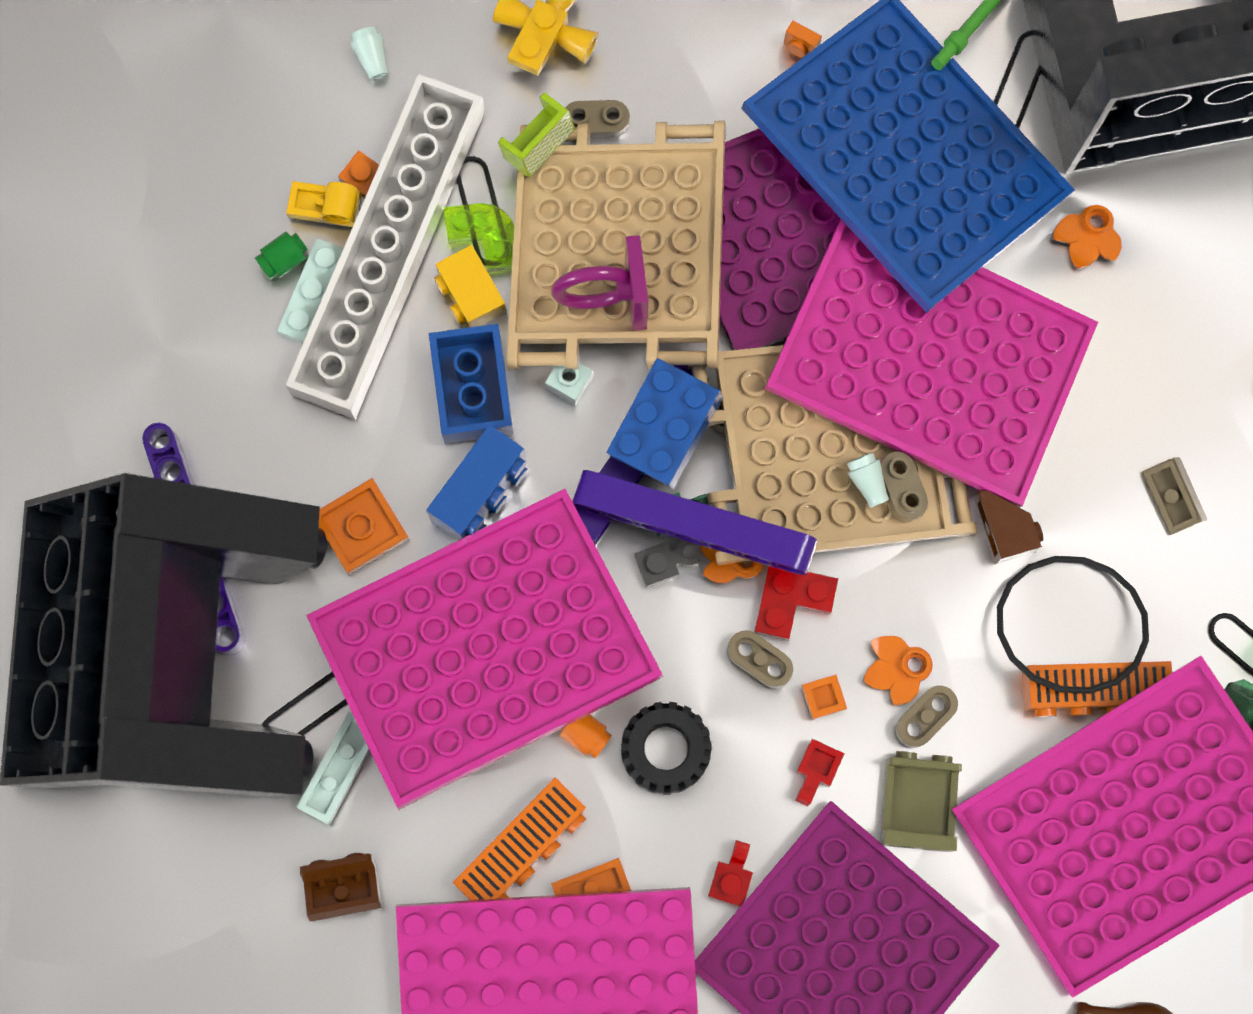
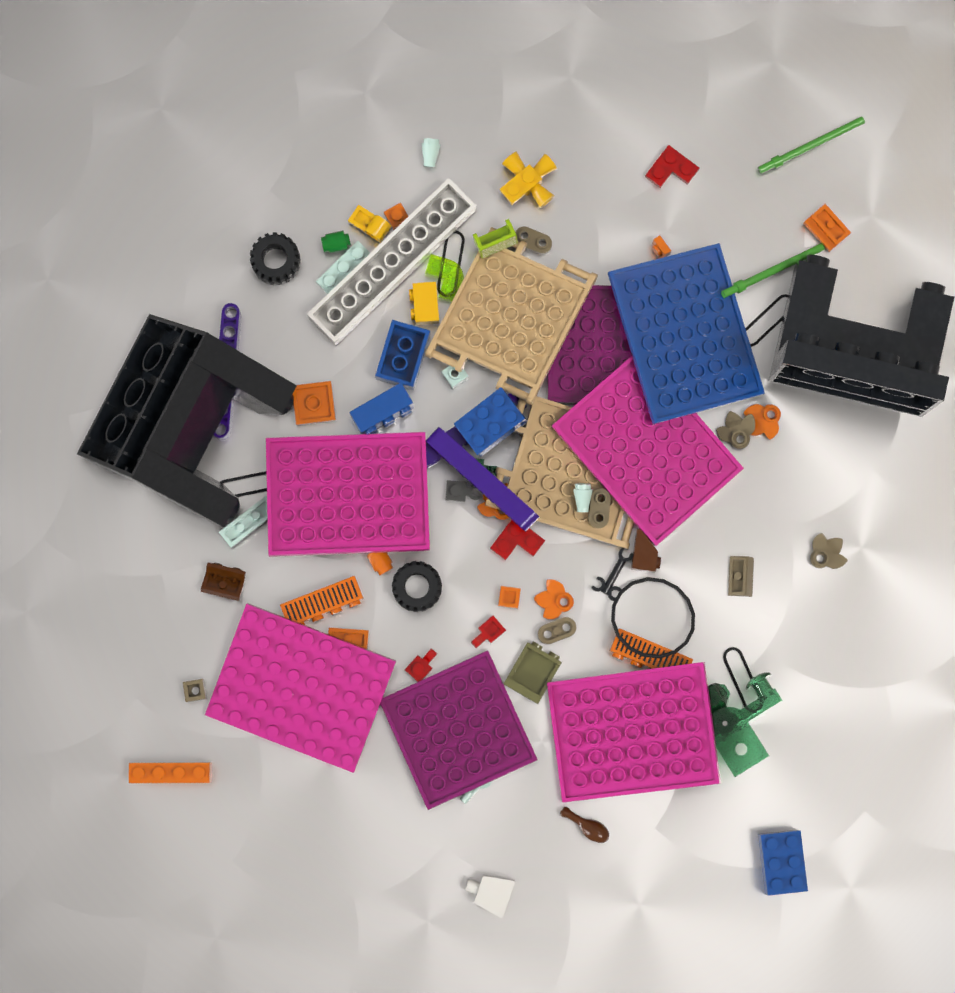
camera: 25 degrees right, 5 degrees up
magenta tile [551,235,649,331] -> none
dark tan plate [728,630,793,688] -> none
none -> black tyre [250,232,301,285]
none -> black bar [591,548,633,601]
none -> dark tan plate [717,411,756,449]

